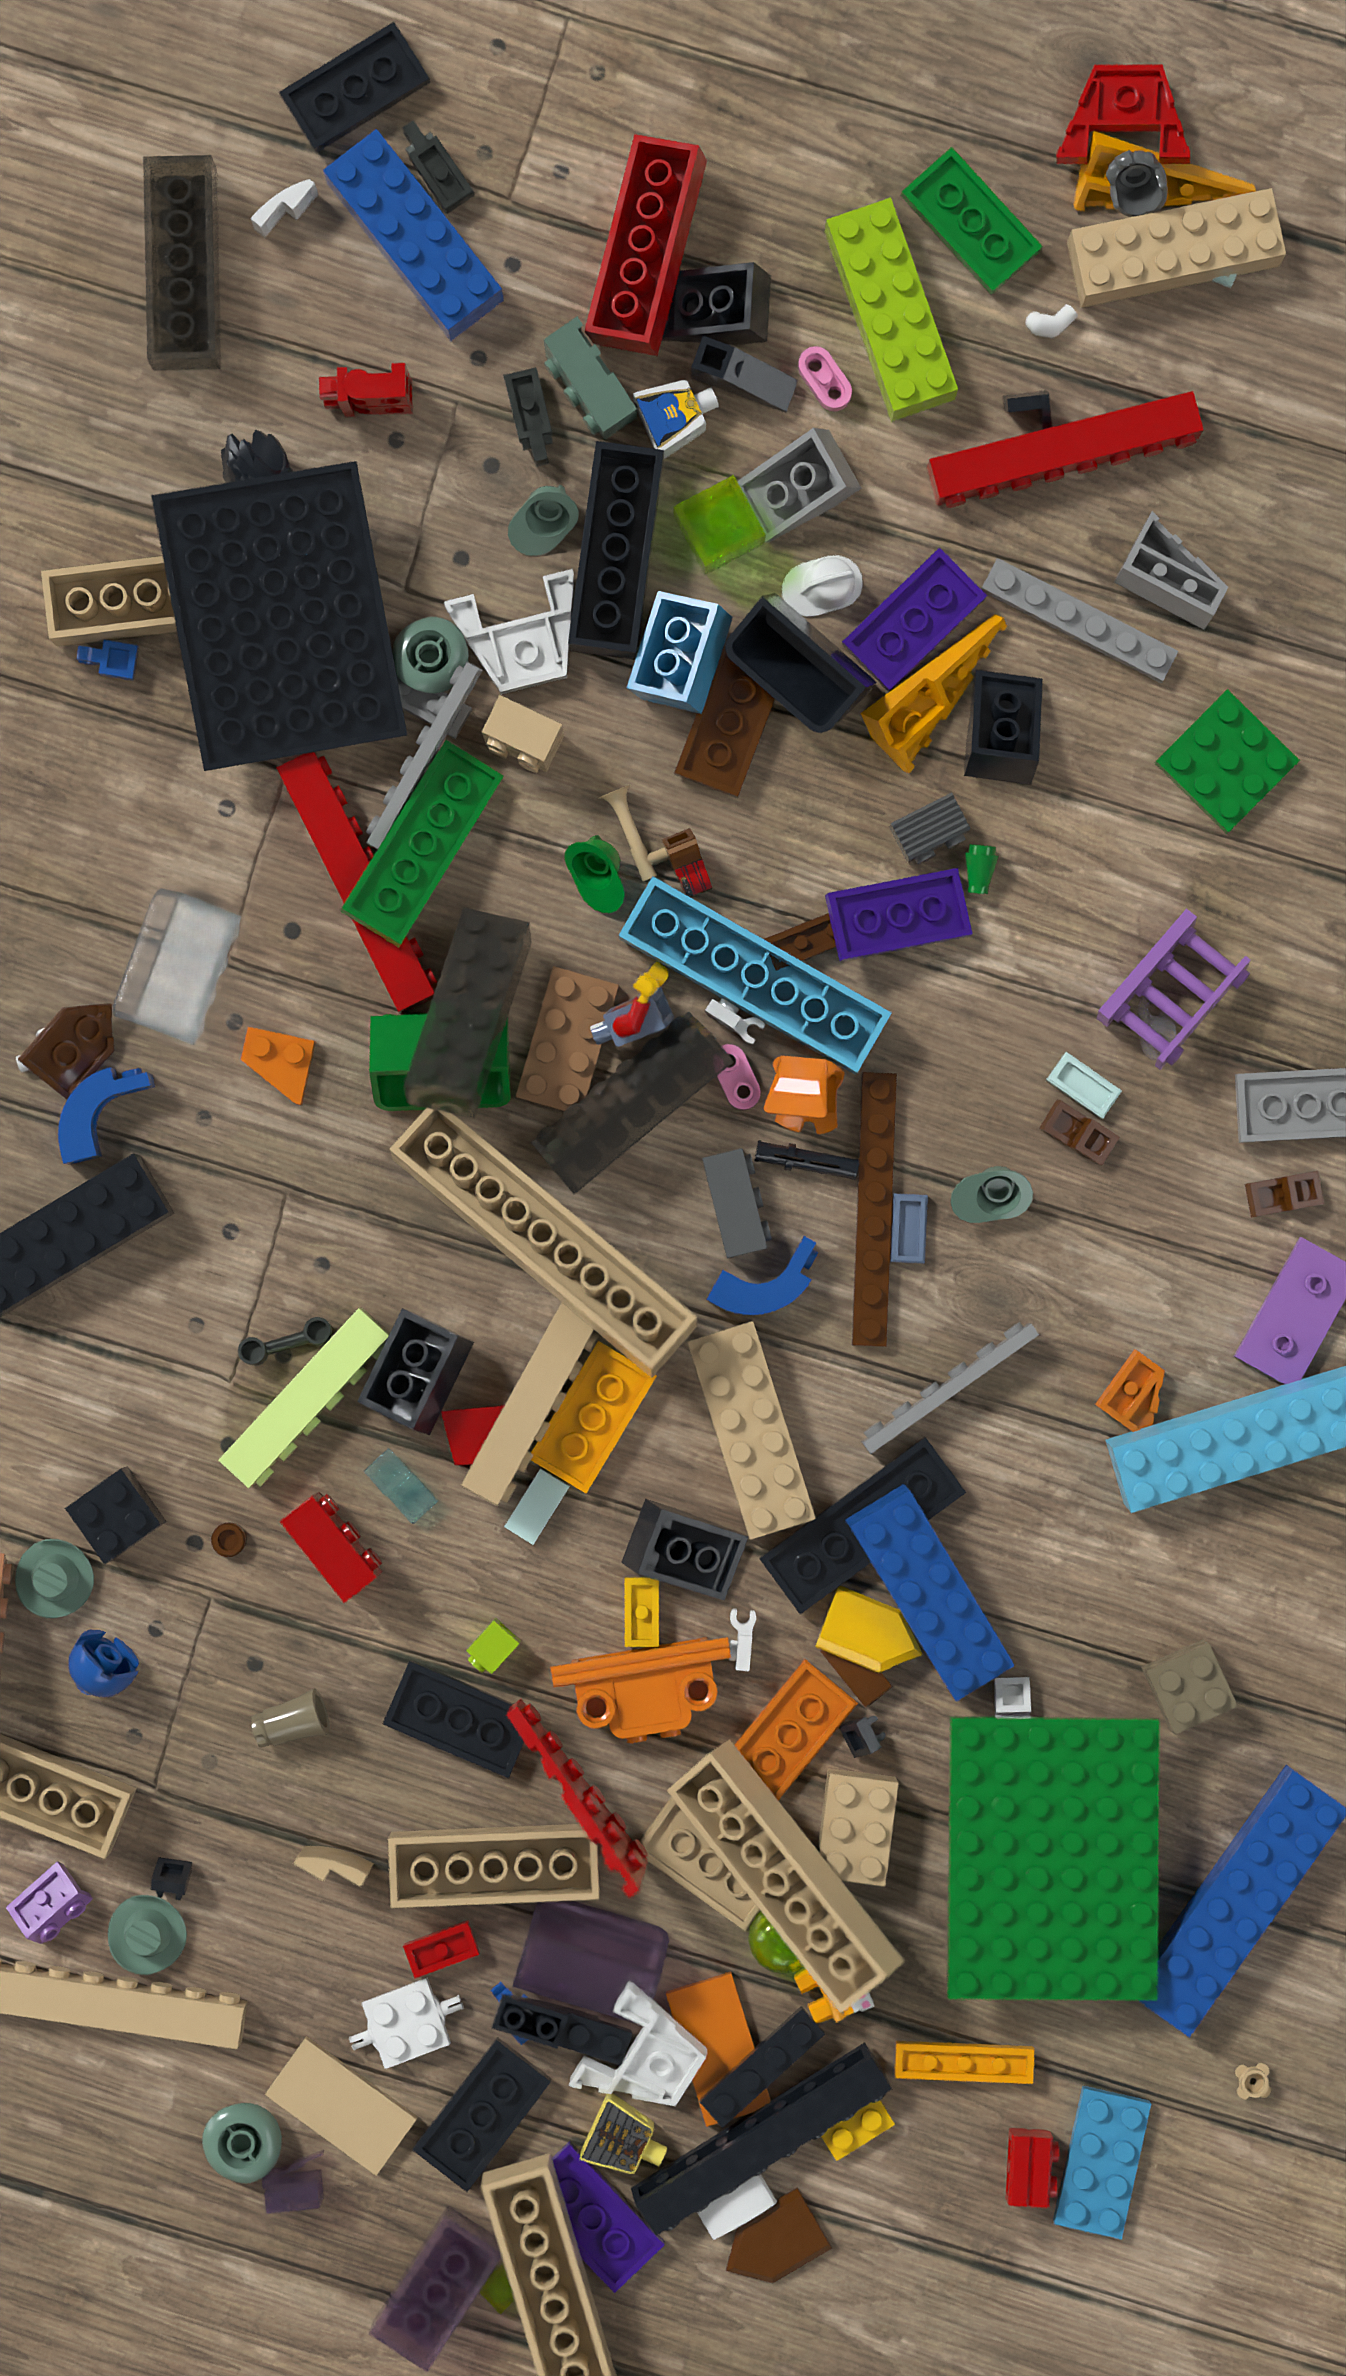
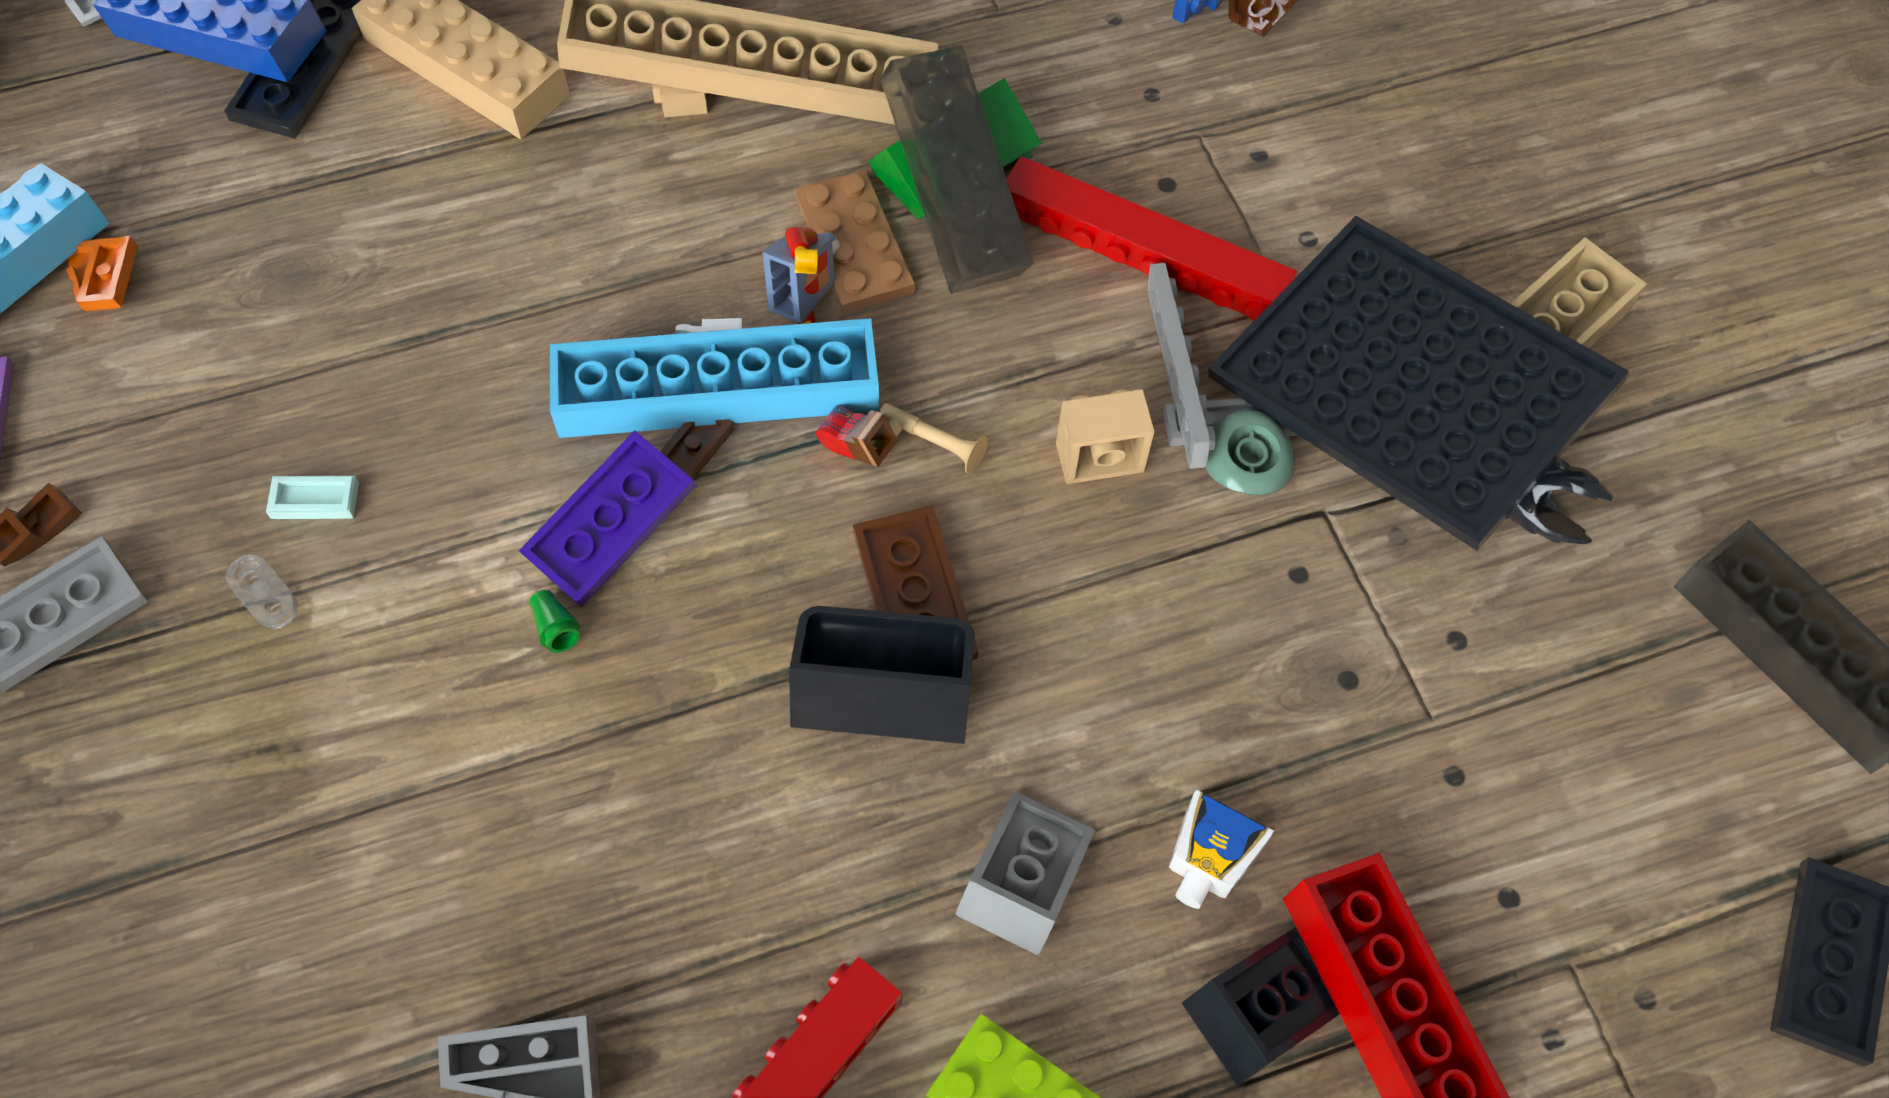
camera: 140 degrees right, 25 degrees down
blue plate [76,640,139,681] -> none
clear windscreen [113,888,241,1045] -> none
orange wing [241,1027,316,1106] -> none
white slope [250,179,318,237] -> none
red hips [319,363,413,417] -> none
blue brick [323,129,504,341] -> none
green plate [340,740,504,947] -> none
pearl dark grey hinge [402,120,475,214] -> none
white wing [444,569,574,694] -> none
pearl dark grey hinge [503,367,553,467] -> none
sand green piece [508,484,579,556] -> none
clear smoke brick [531,1011,733,1195] -> none
sand green wedge [543,316,637,440] -> none
green piece [564,835,625,913] -> none
black brick [568,441,664,660] -> none
dark azure brick [626,591,733,714] -> none
clear neon green brick [673,475,766,575] -> none
black slope [691,336,798,413] -> none
dark grey brick [702,1148,772,1258] -> none
blue arch [706,1236,818,1315] -> none
bright pink plate [712,1044,760,1110] -> none
black pin [754,1140,859,1180] -> none
orange piece [764,1055,845,1134] -> none
white piece [782,555,863,617] -> none
bright pink plate [798,346,852,411] -> none
dark purple plate [842,547,987,692] -> none
reddish brown plate [852,1072,897,1347] -> none
light orange wedge [860,614,1007,773] -> none
light grey plate [861,1322,1039,1454] -> none
dark grey brick [889,792,970,865] -> none
sand blue tile [890,1194,928,1264] -> none
sand green piece [950,1166,1033,1223] -> none
black slope [964,670,1043,785] -> none
light grey plate [981,558,1178,683] -> none
reddish brown slope [1039,1099,1120,1166] -> none
medium lavender fence [1097,909,1251,1070] -> none
green plate [1154,689,1300,834] -> none

